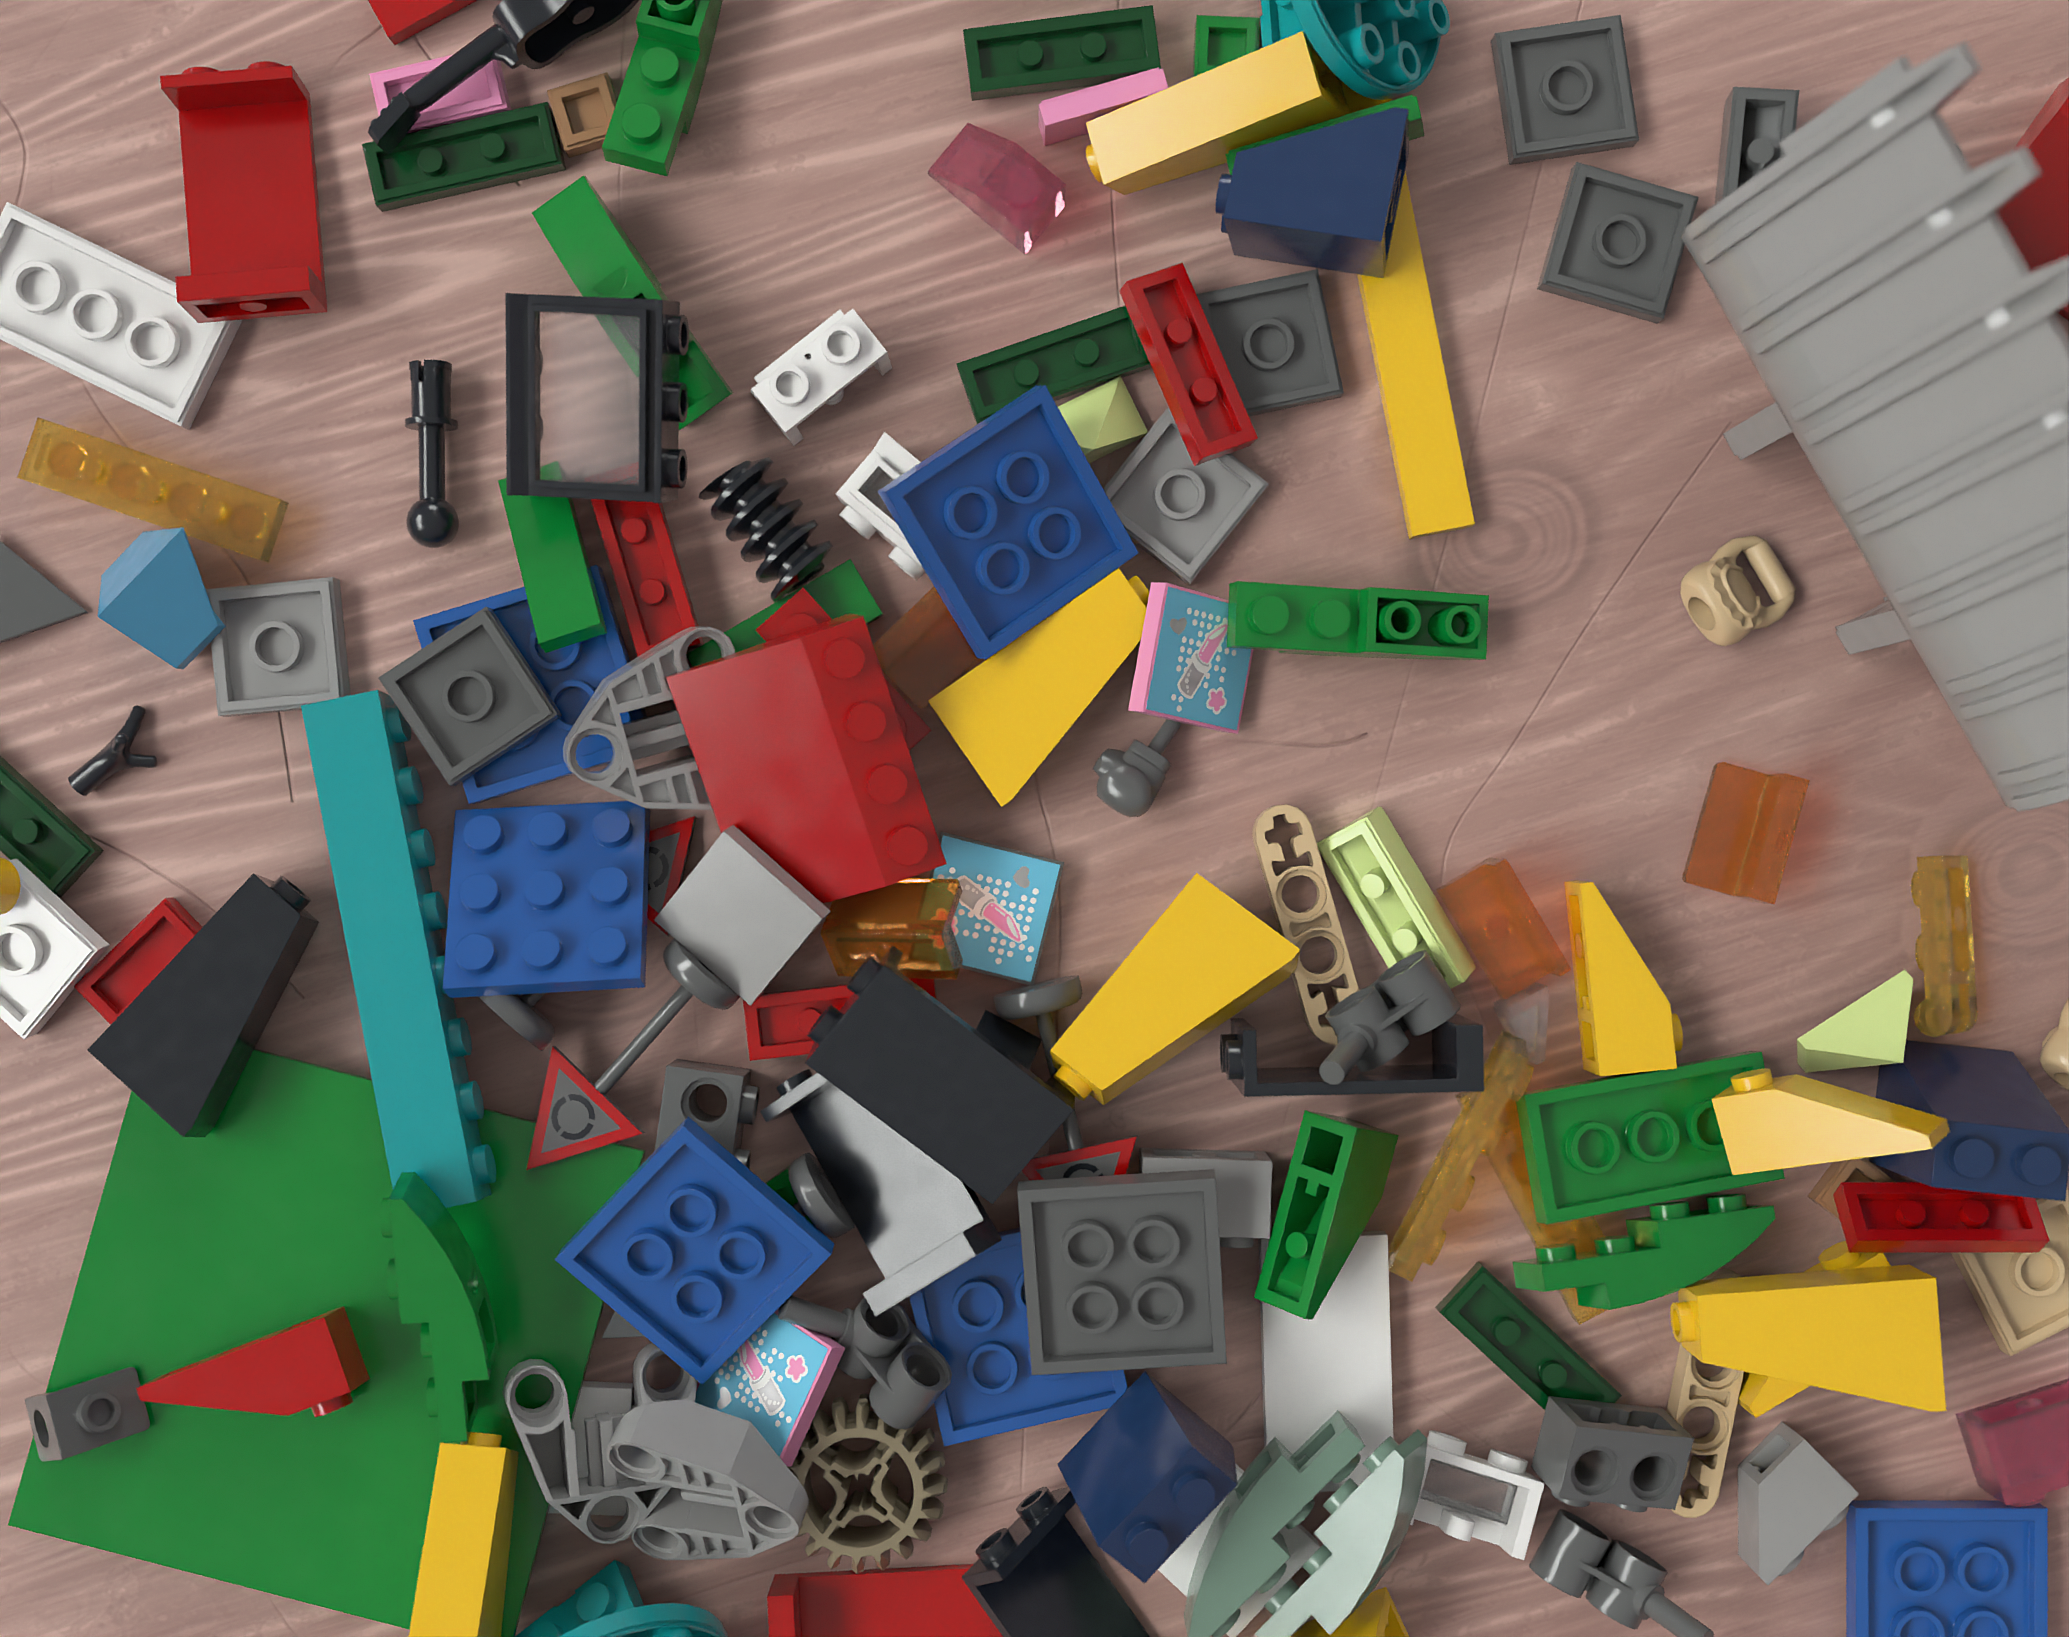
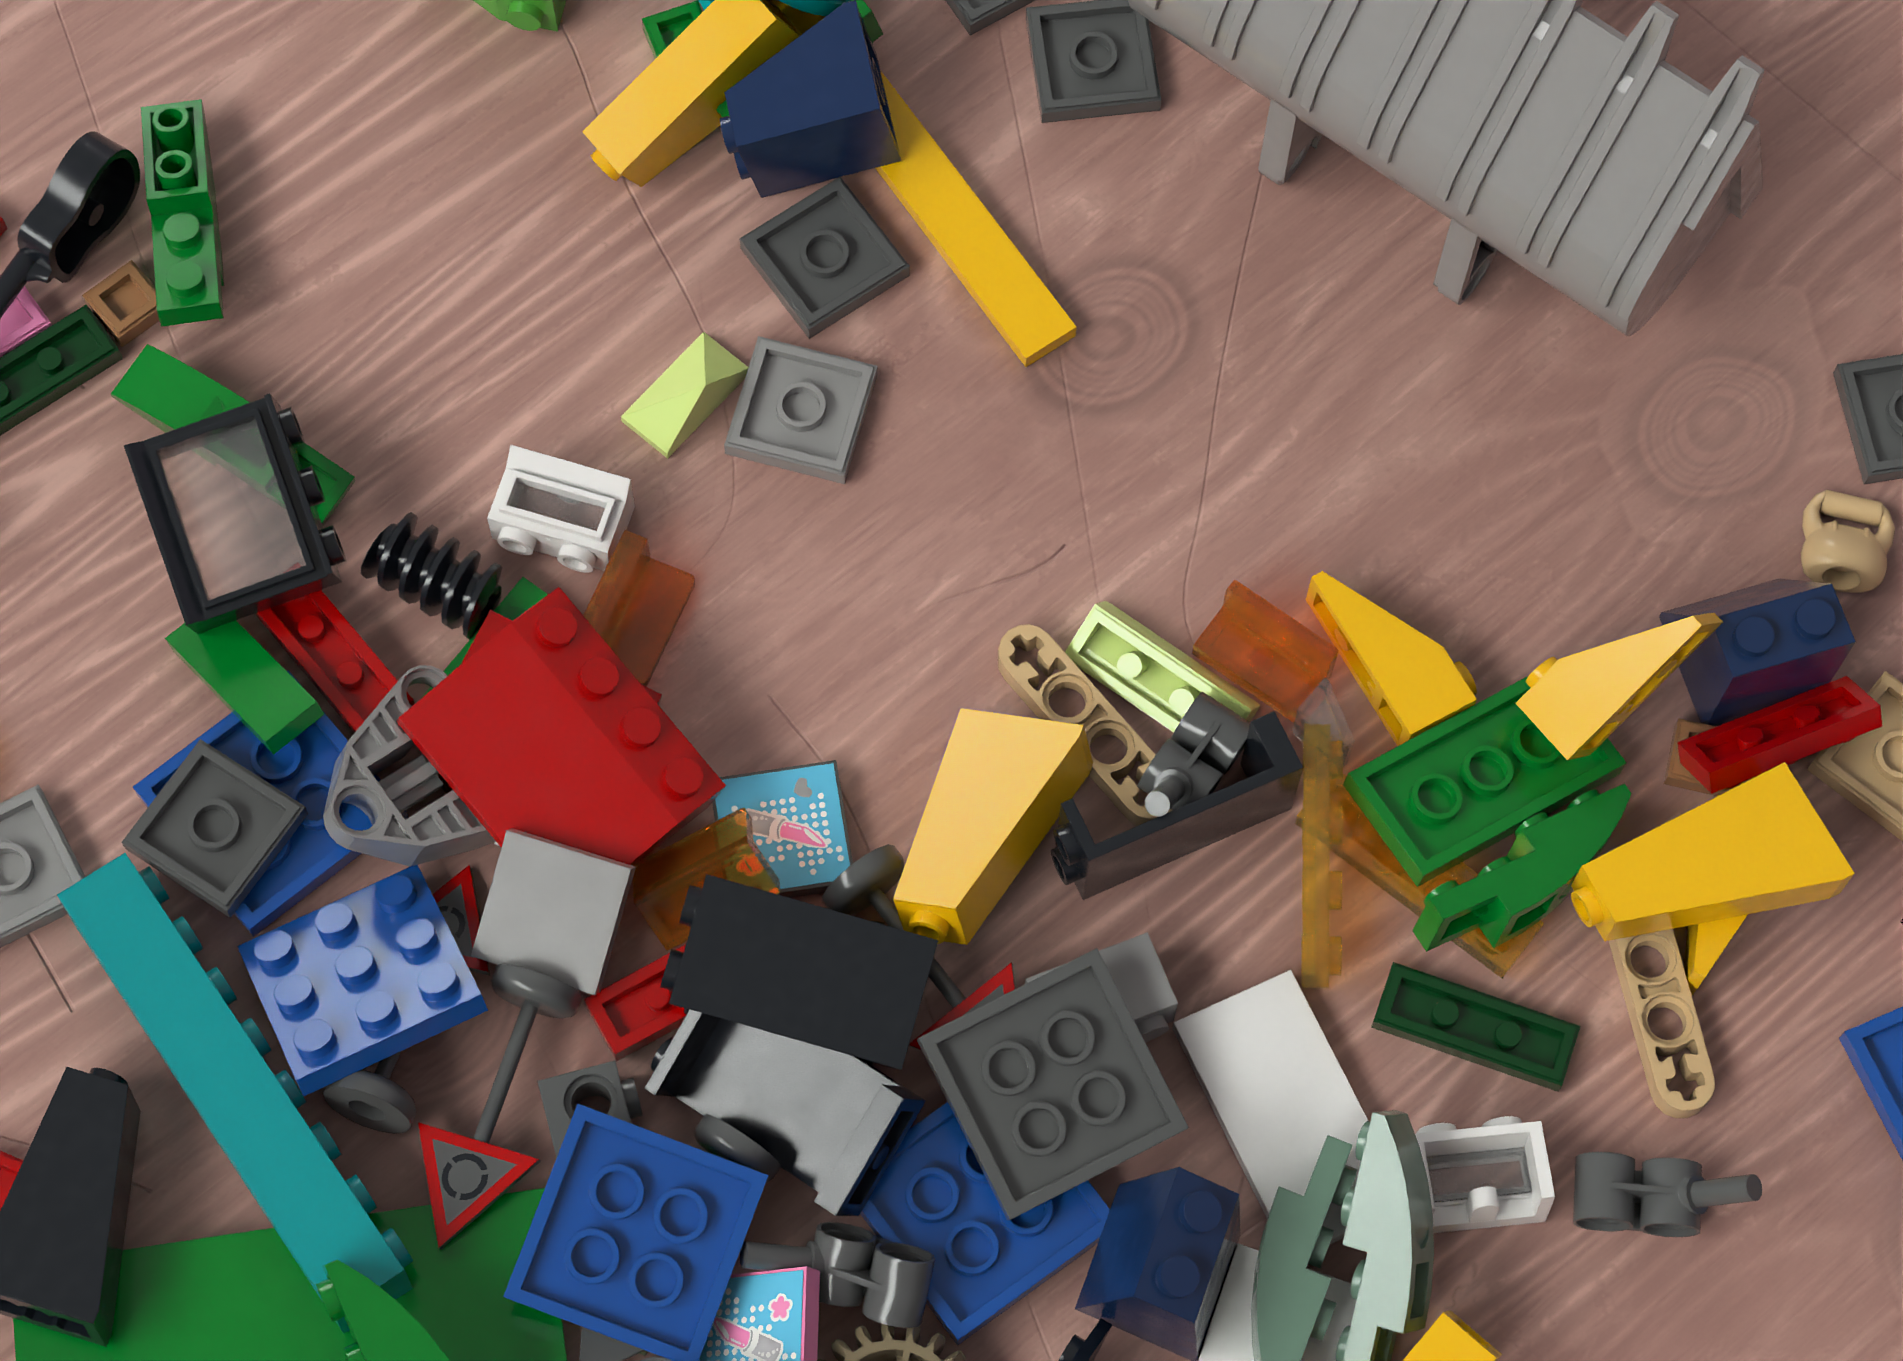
camera: 25 degrees left, 20 degrees down
black pin [405,360,459,548] -> none
white window [750,309,892,446] -> none
blue plate [878,385,1139,660] -> none
clear pink slope [928,123,1066,255] -> none
yellow slope [928,568,1149,807] -> none
dark green tile [956,306,1152,425] -> none
dark green plate [963,5,1161,101] -> none
bright pink tile [1038,67,1168,146] -> none
dark grey piece [1093,719,1181,817] -> none
red plate [1119,263,1258,466] -> none
tile [1128,582,1253,734] -> none
green slope [1227,581,1489,660] -> none
green slope [1254,1110,1399,1320] -> none
dark grey brick [1531,1396,1694,1512] -> none
tan piece [1680,535,1796,646] -> none
clear orange panel [1682,762,1810,905] -> none
light grey slope [1738,1422,1859,1585] -> none
yellowish green slope [1797,969,1914,1073] -> none
clear yellow plate [1911,855,1978,1037] -> none

